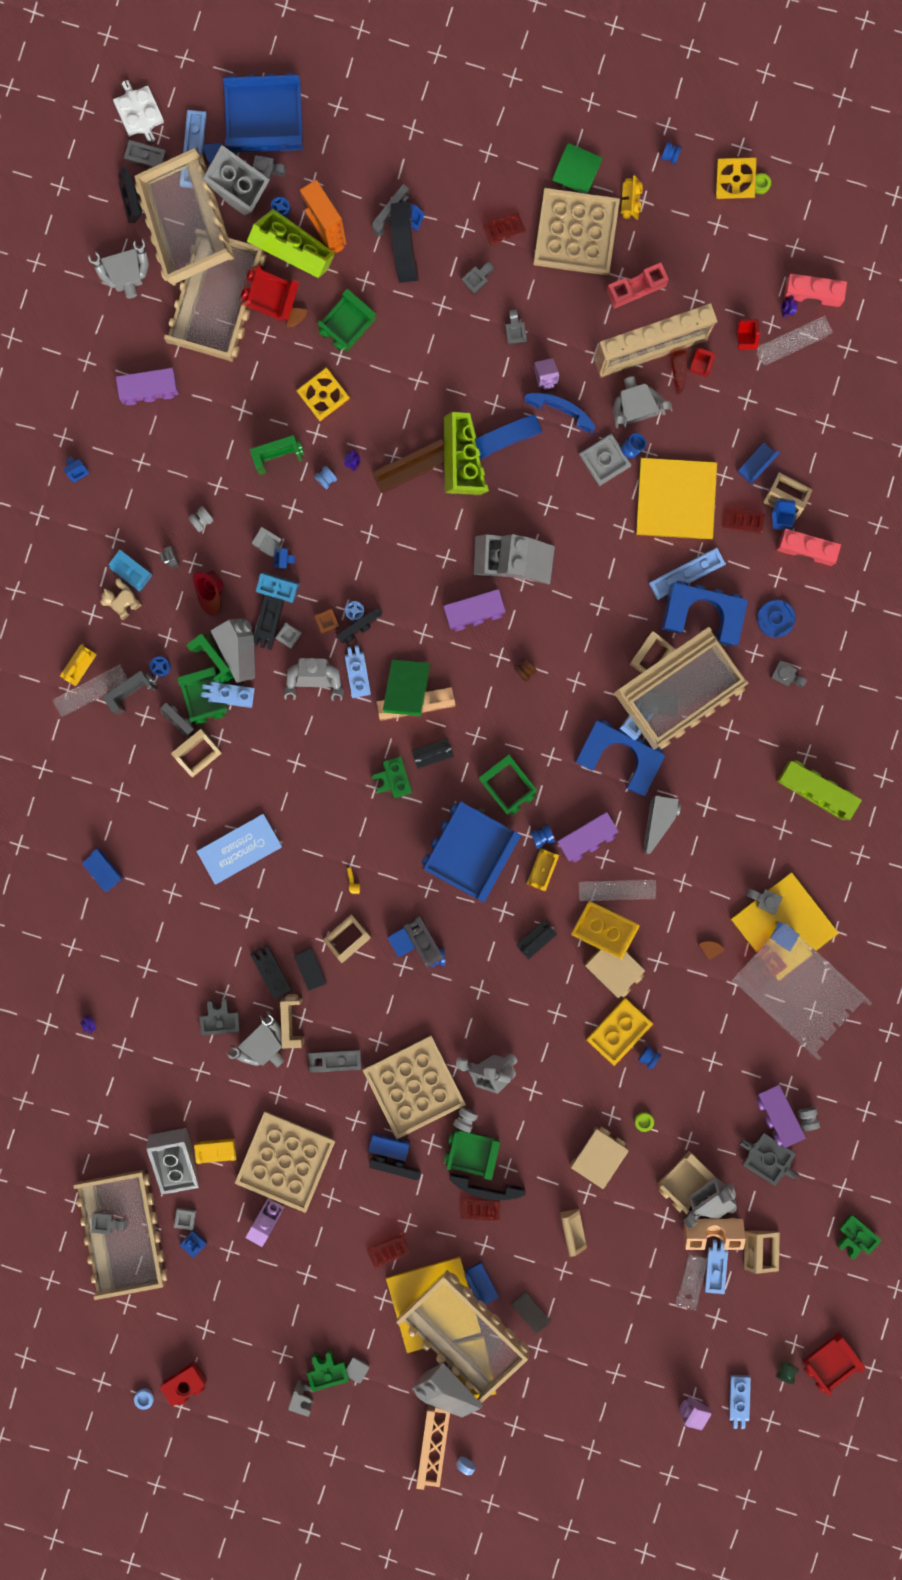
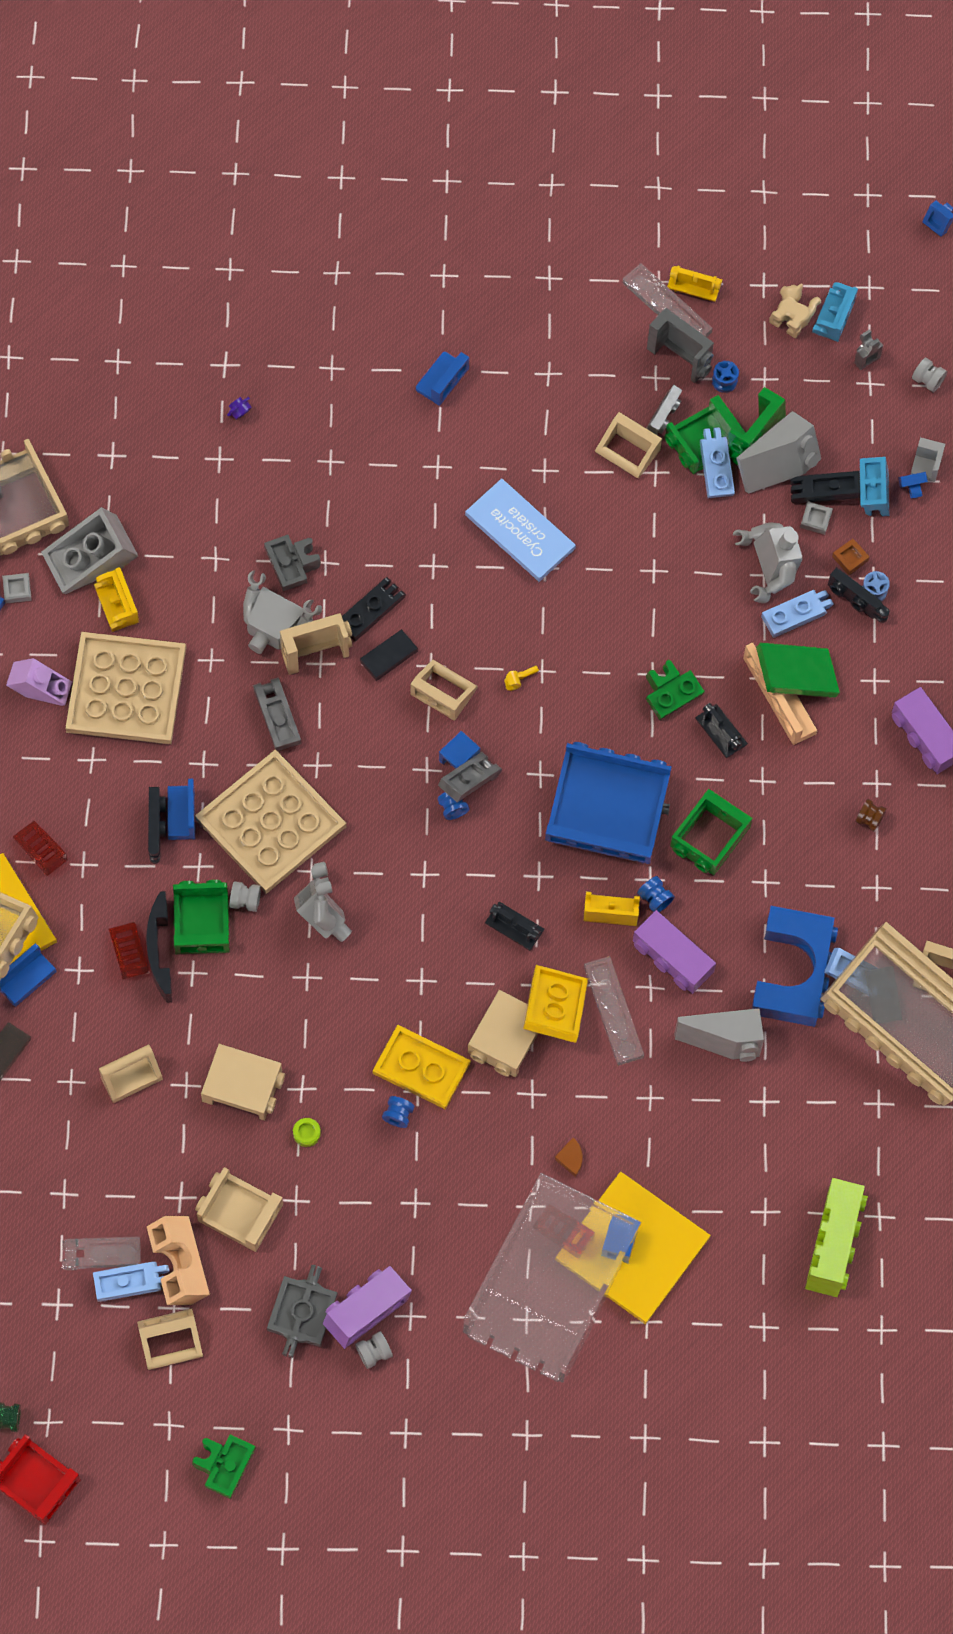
camera: 70 degrees right, 20 degrees down
dark red piece [193,571,224,615] -> none
light grey torso [683,1177,737,1229] -> none
flat silver plate [746,889,783,915] -> none

